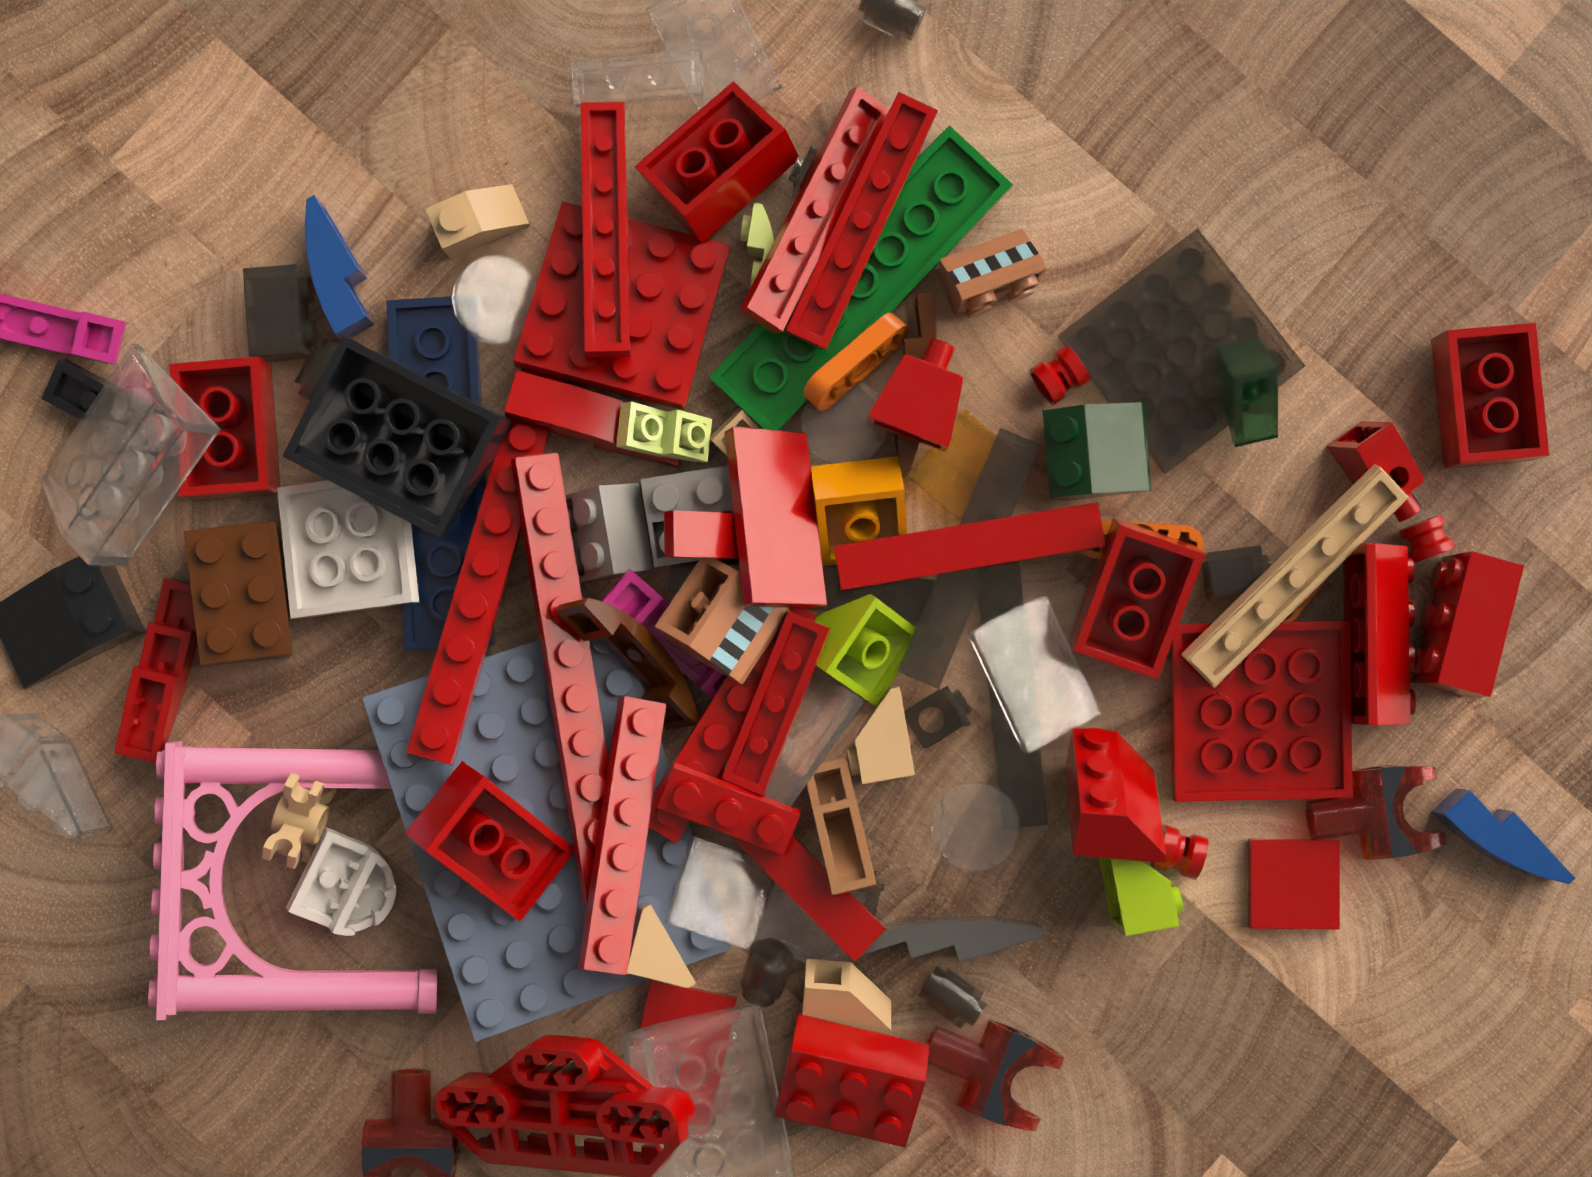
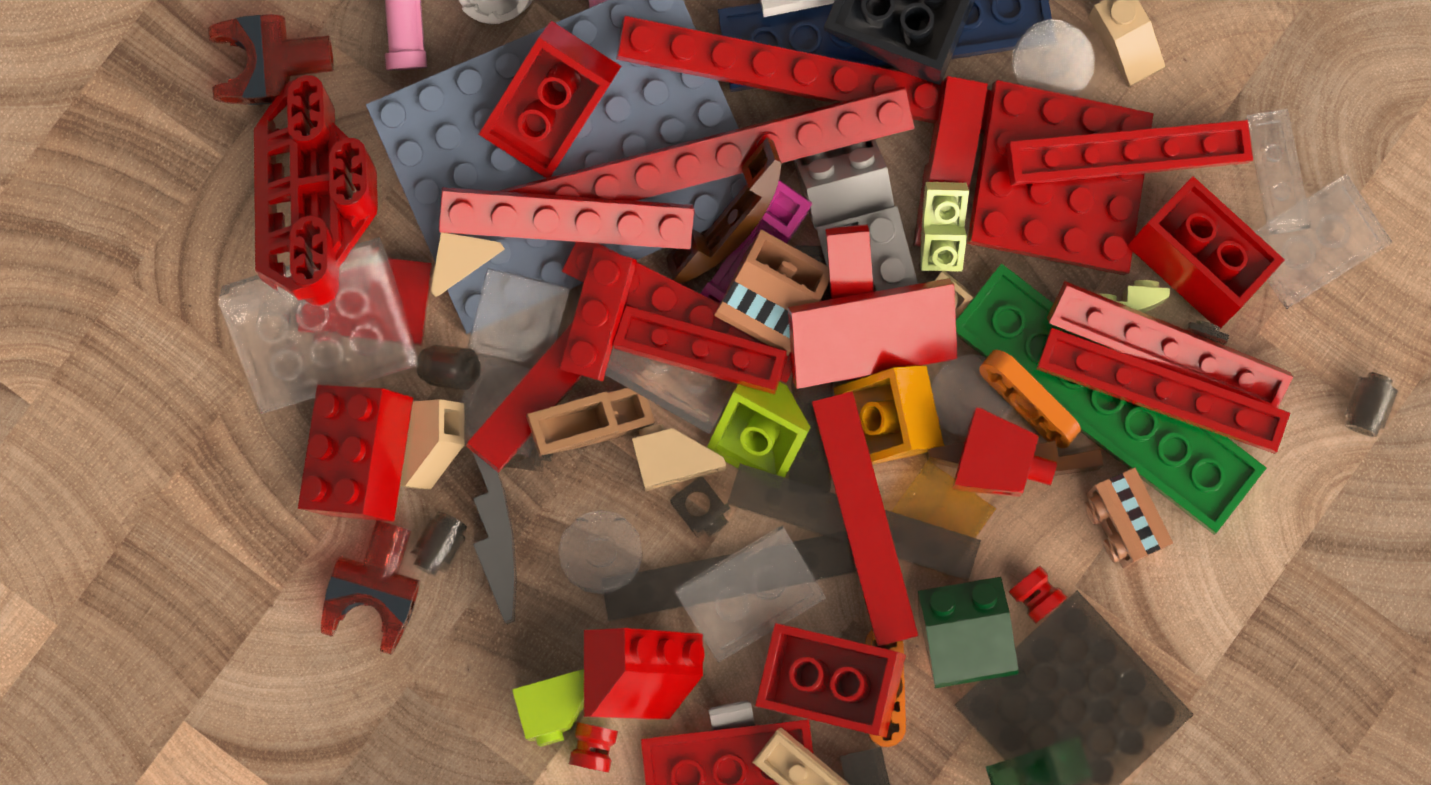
camera: 85 degrees right, 5 degrees down
none -> light grey slope [709,700,755,730]

